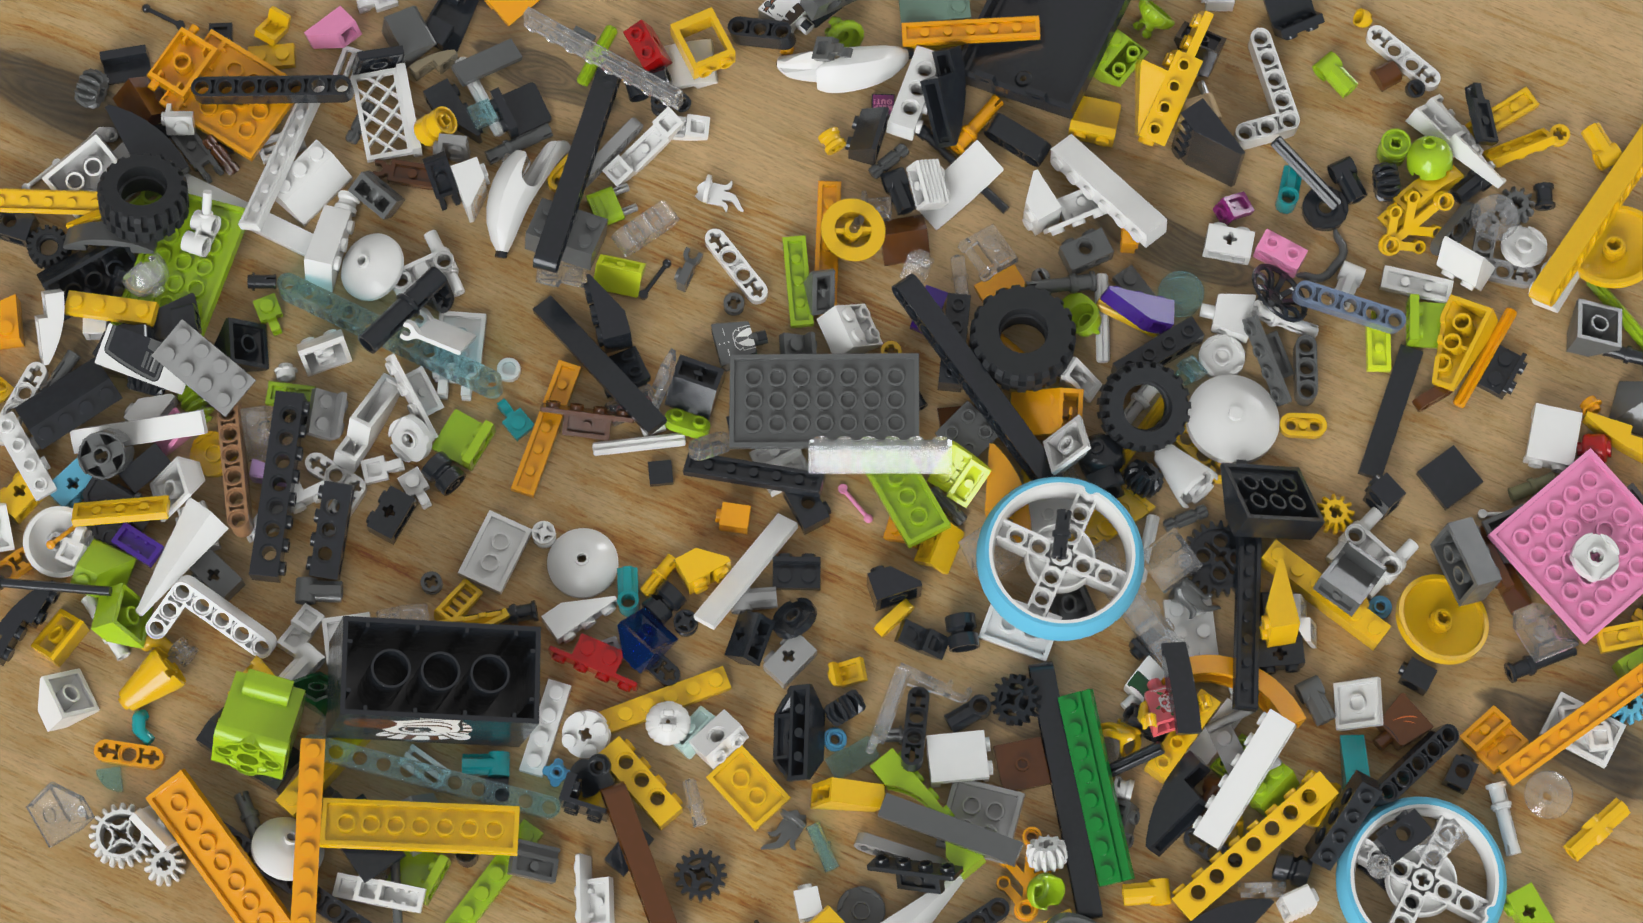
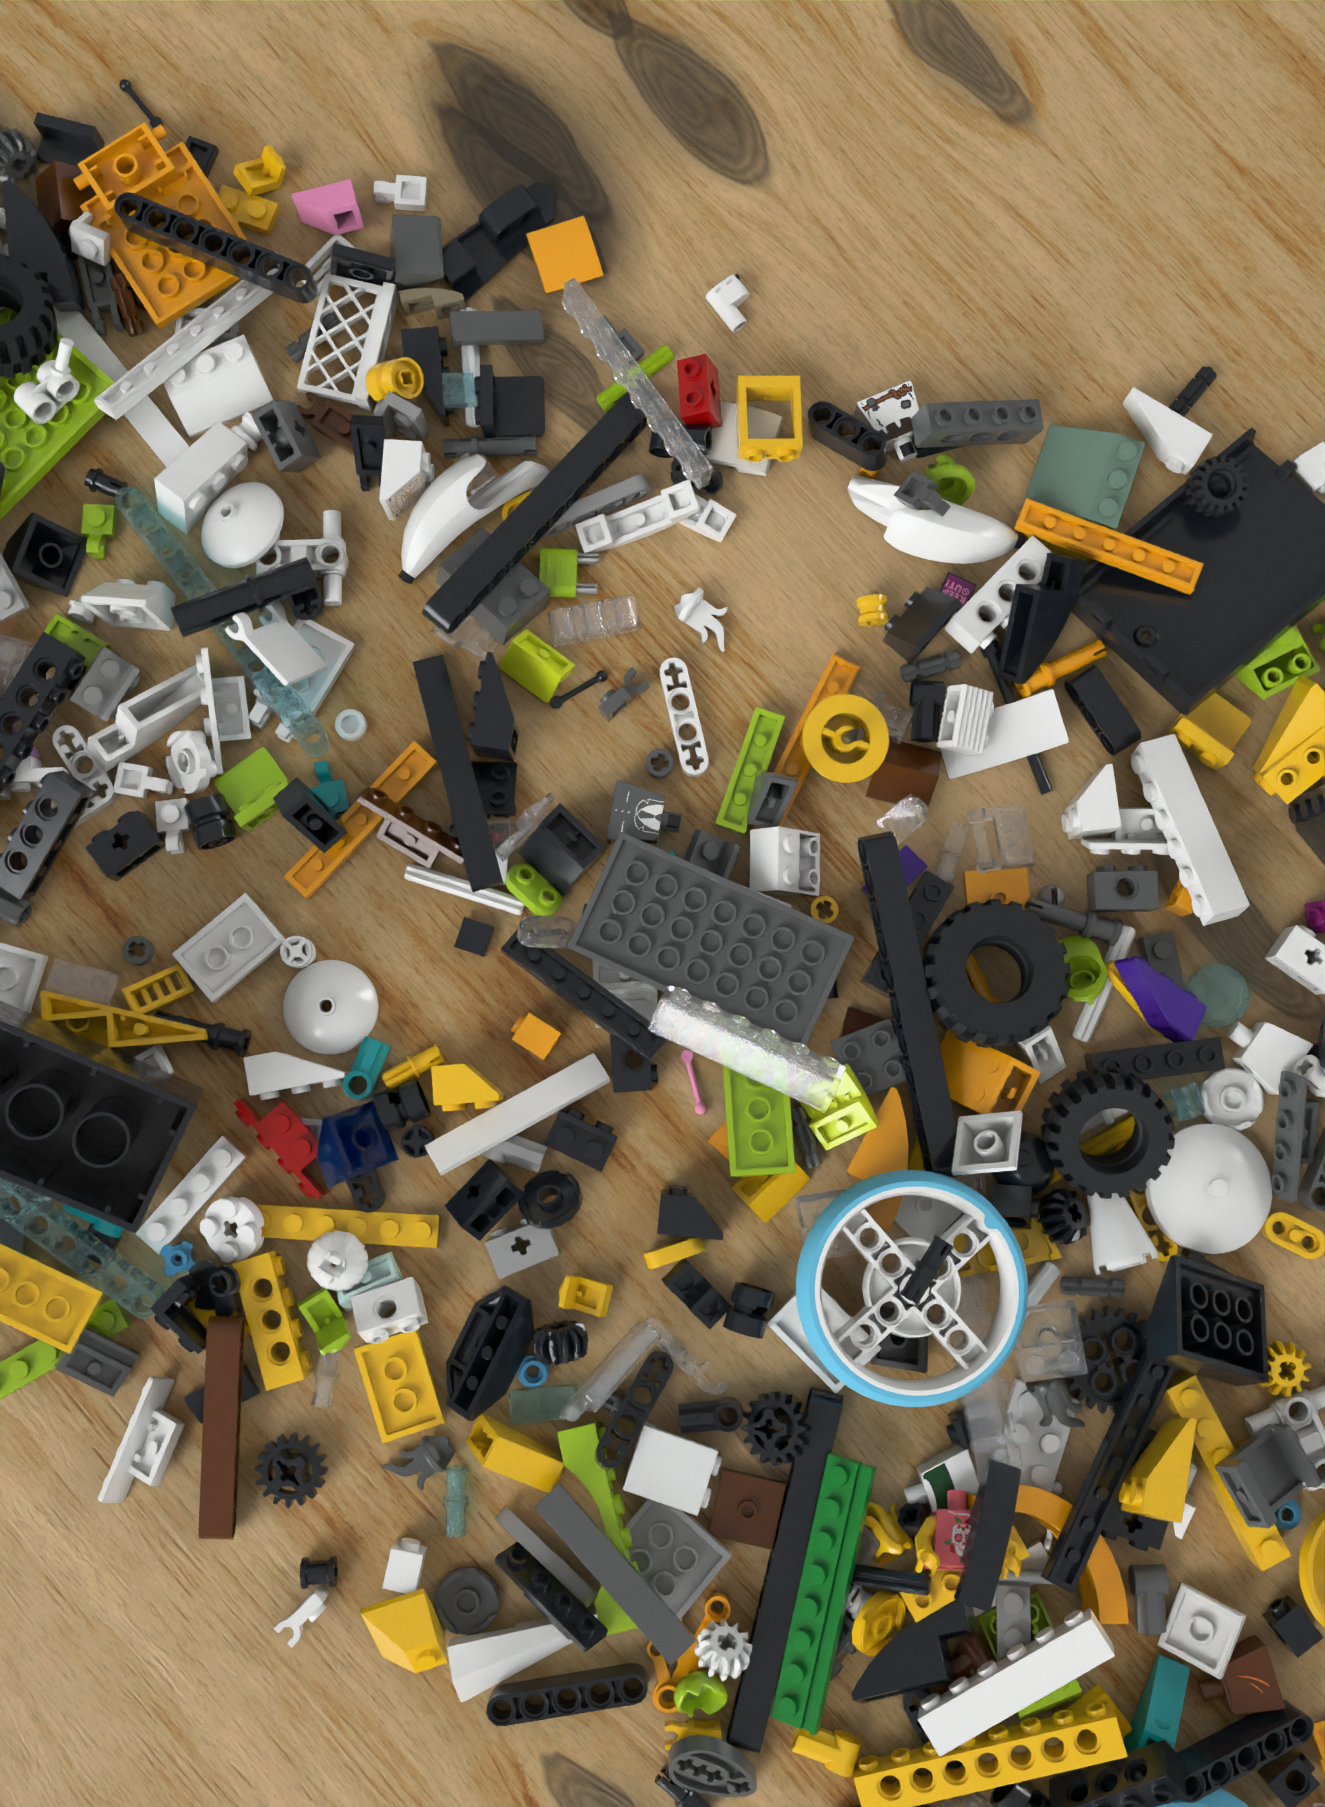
camera: 25 degrees right, 10 degrees up
none -> black brick [273,777,348,853]
none -> lime bracket [297,1287,351,1355]
none -> yellow tile [851,1590,906,1657]

